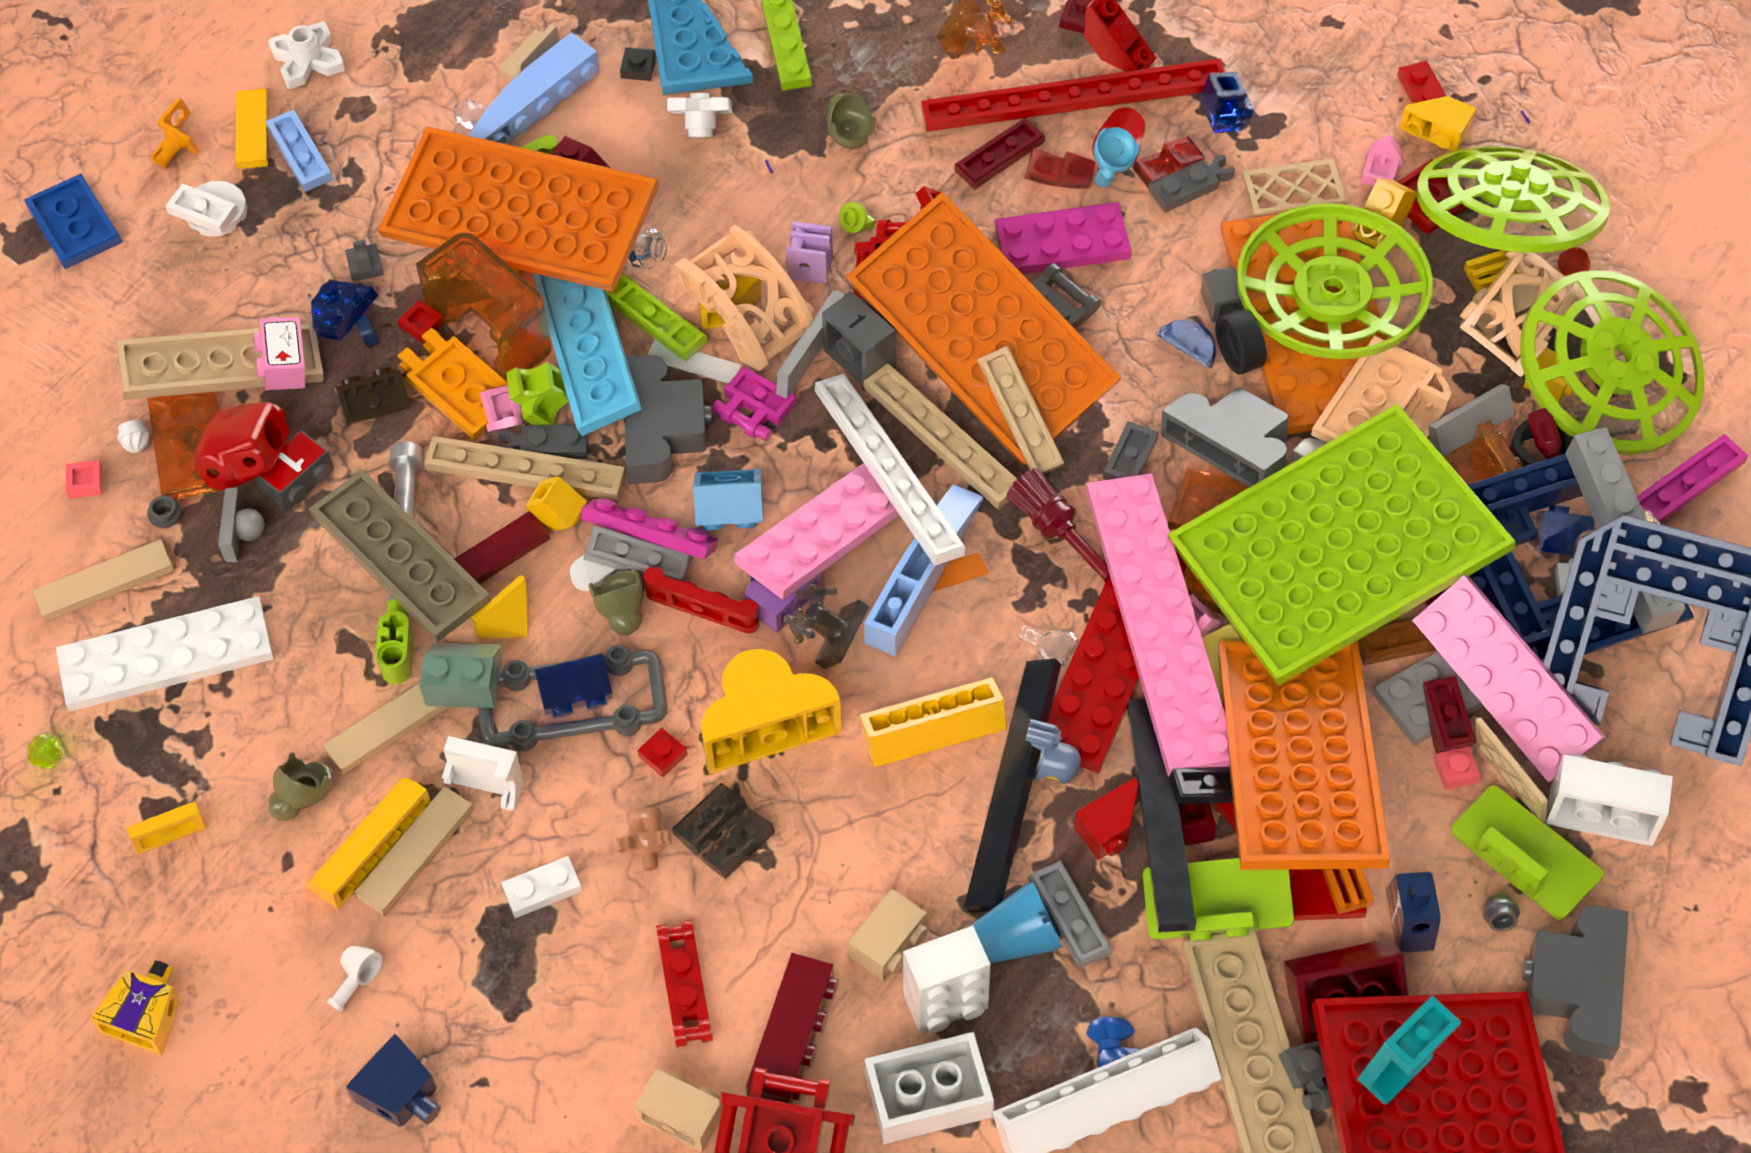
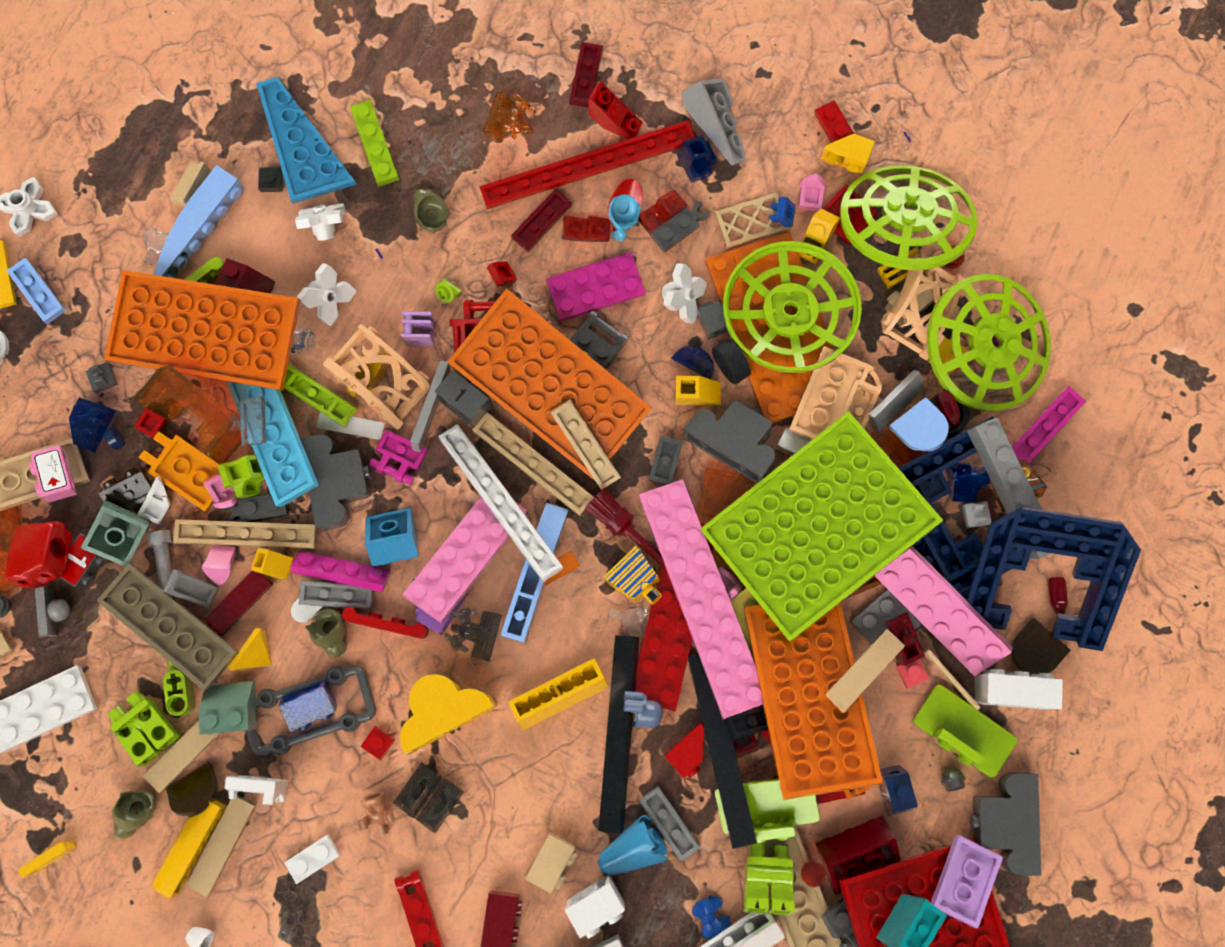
camera: 10 degrees left, 20 degrees up
none -> sand green slope [81,500,149,567]
none -> lime hips [108,691,183,766]
none -> white tile [137,475,170,525]
none -> light grey tile [164,569,218,608]
none -> dark brown tile [166,762,218,818]
none -> bright pink tile [202,545,237,585]
none -> clear tile [240,396,266,446]
none -> white plant [296,263,356,326]
none -> torso [604,546,662,605]
none -> white plant [662,263,707,323]
none -> yellow slope [675,376,721,406]
none -> light grey wedge [681,78,746,165]
none -> lime hips [743,844,795,915]
none -> blue tile [769,197,796,227]
none -> clear red plate [801,861,826,887]
none -> tan tile [825,629,905,712]
none -> light blue tile [890,397,948,452]
none -> lavender plate [931,835,1003,929]
none -> dark brown tile [1012,618,1071,675]
none -> dark red piece [1048,577,1068,615]

